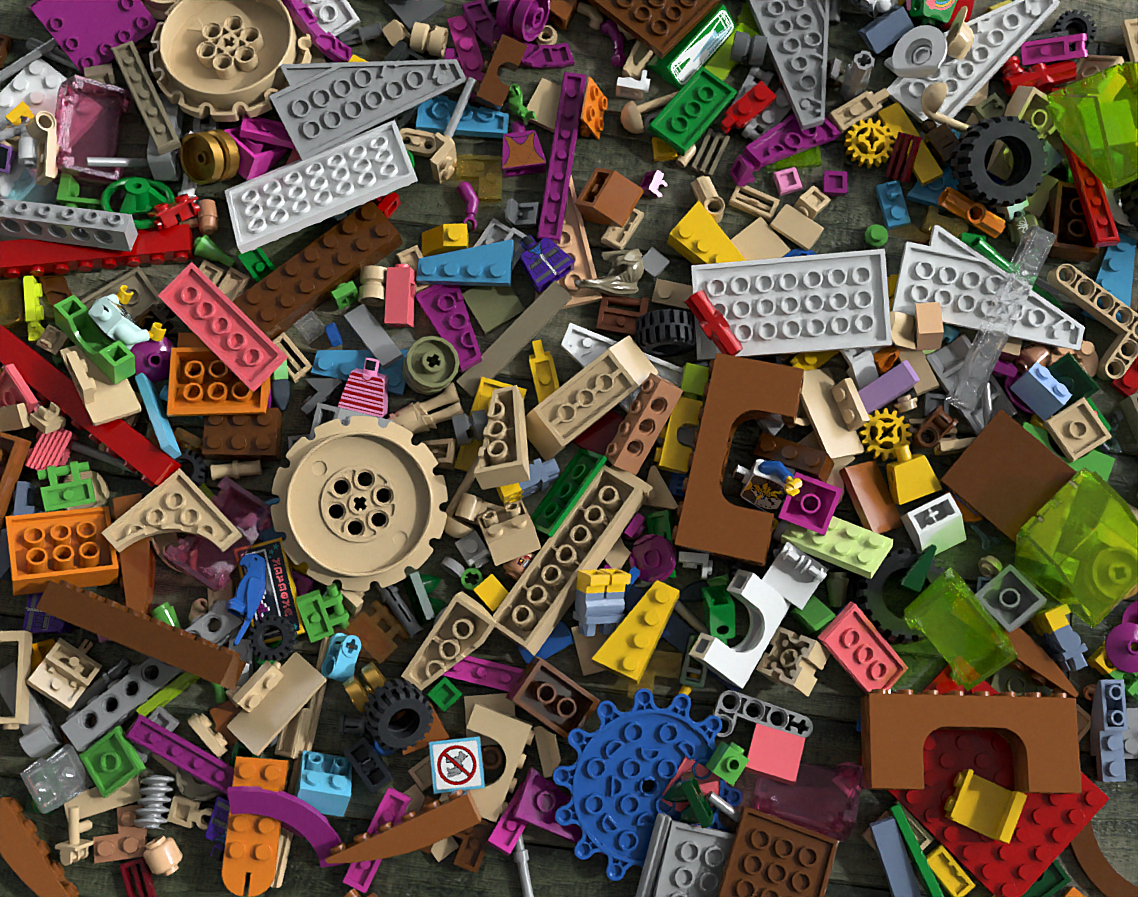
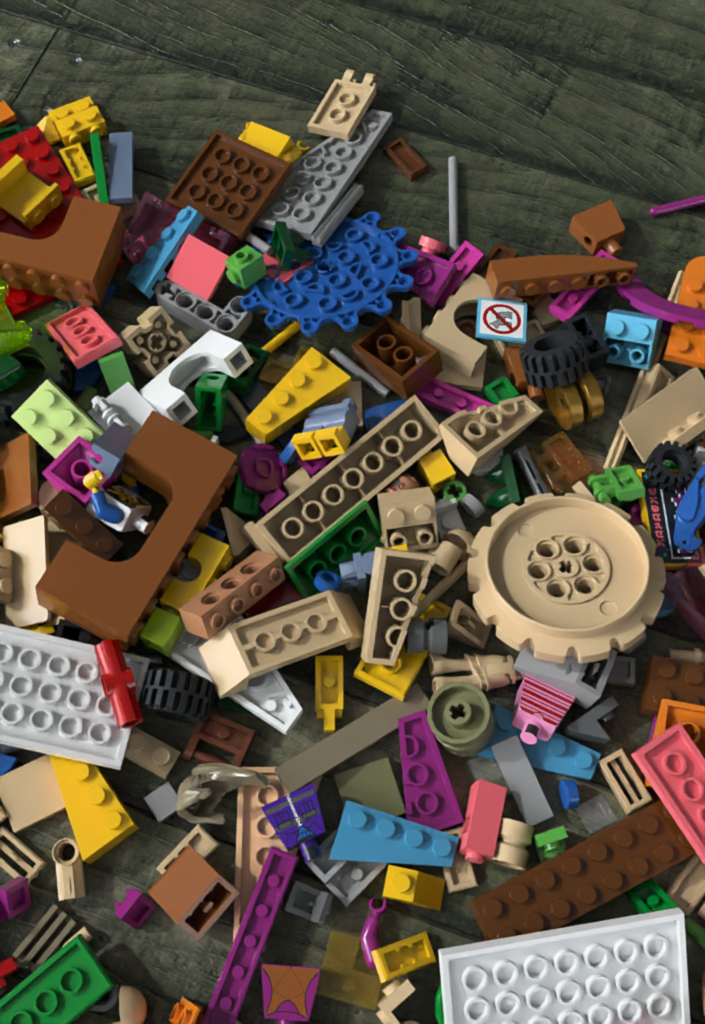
camera: 165 degrees left, 10 degrees down
black piece [271,359,290,410] -> none
medium azure piece [321,633,361,682] -> none
yellow tile [651,137,677,162] -> none
none -> sand blue hinge [88,422,136,479]
none -> dark azure wing [126,205,204,299]
none -> blue tile [314,570,342,592]
none -> light grey bar [329,347,391,398]
none -> yellow plate [371,931,437,983]
none -> coral plate [419,235,448,257]

